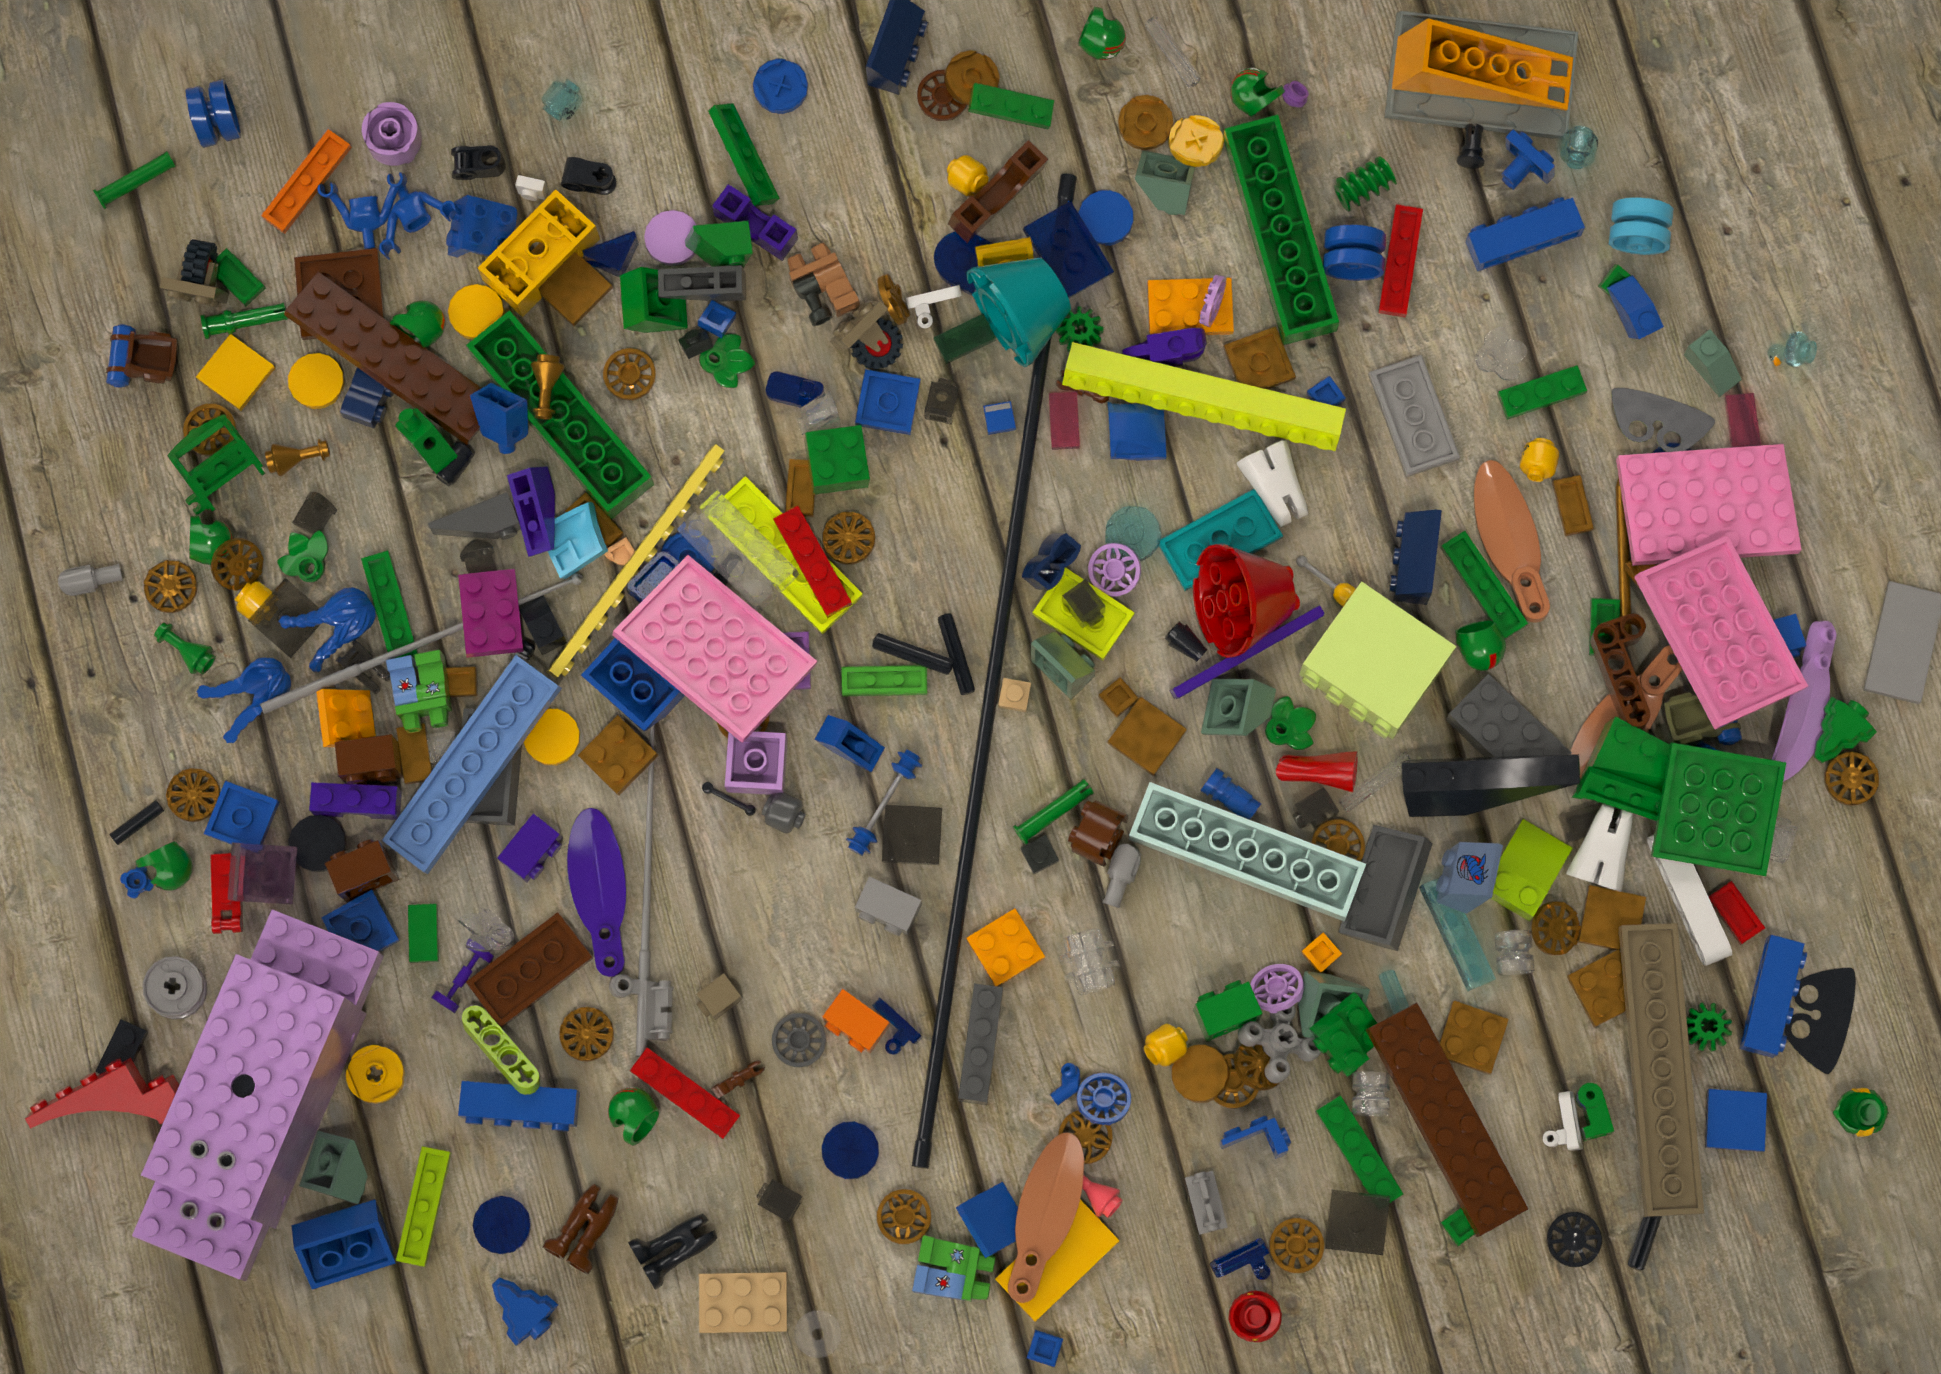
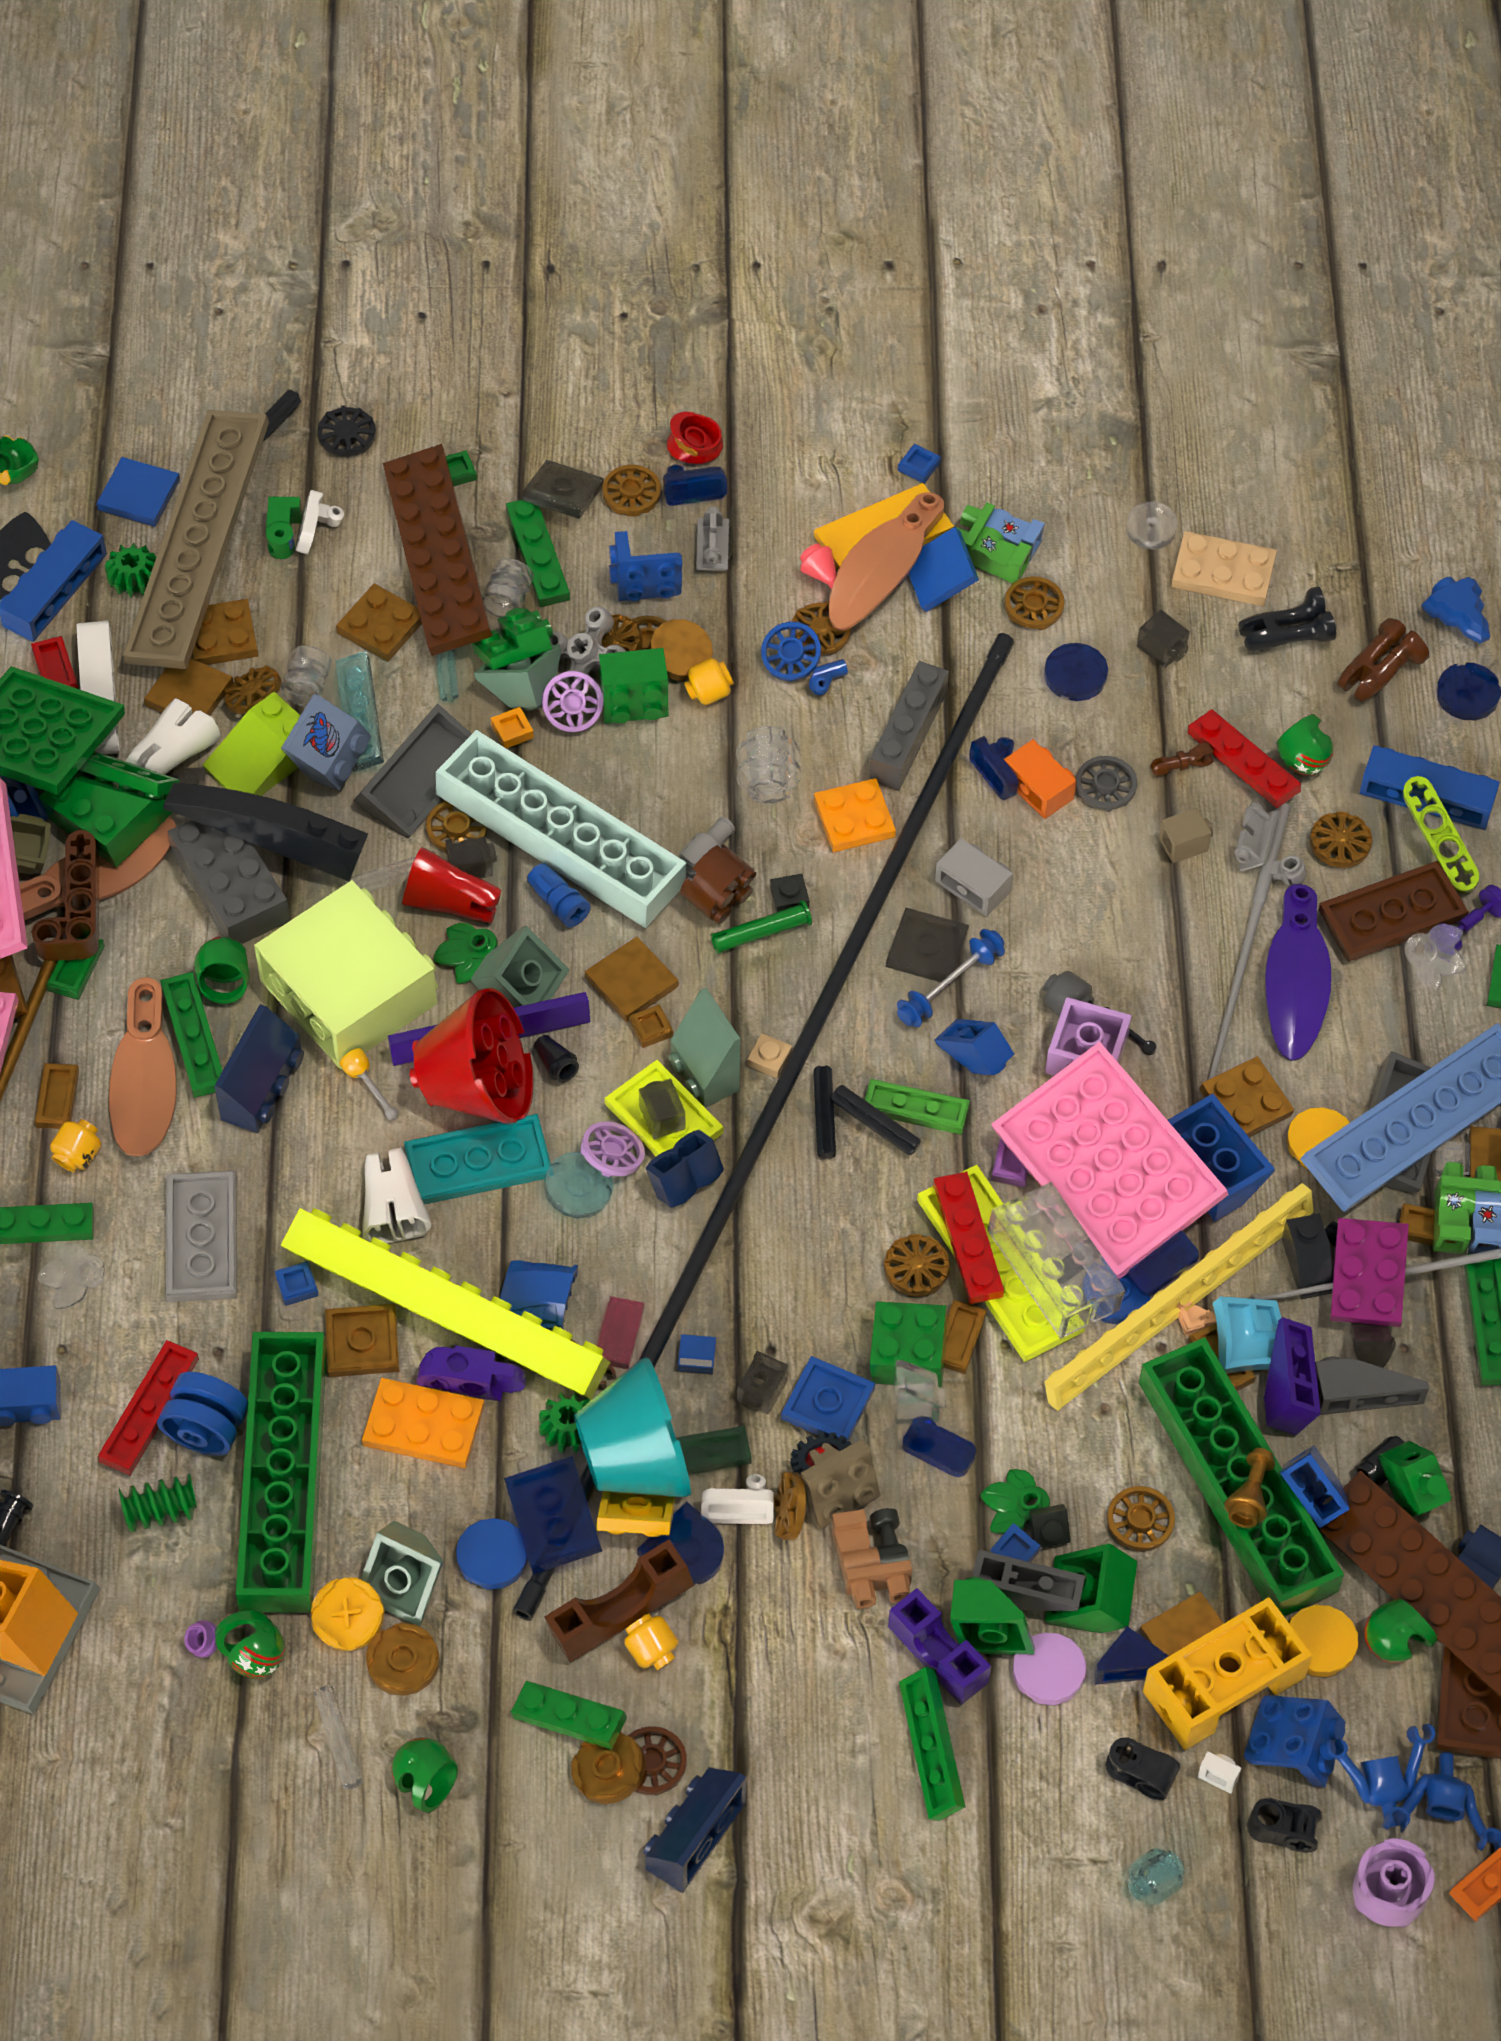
camera: 170 degrees left, 20 degrees down
dark purple brick [497,813,563,883] -> none
blue tile [753,59,808,114] -> none
lavender wheel [1199,275,1226,327] -> none

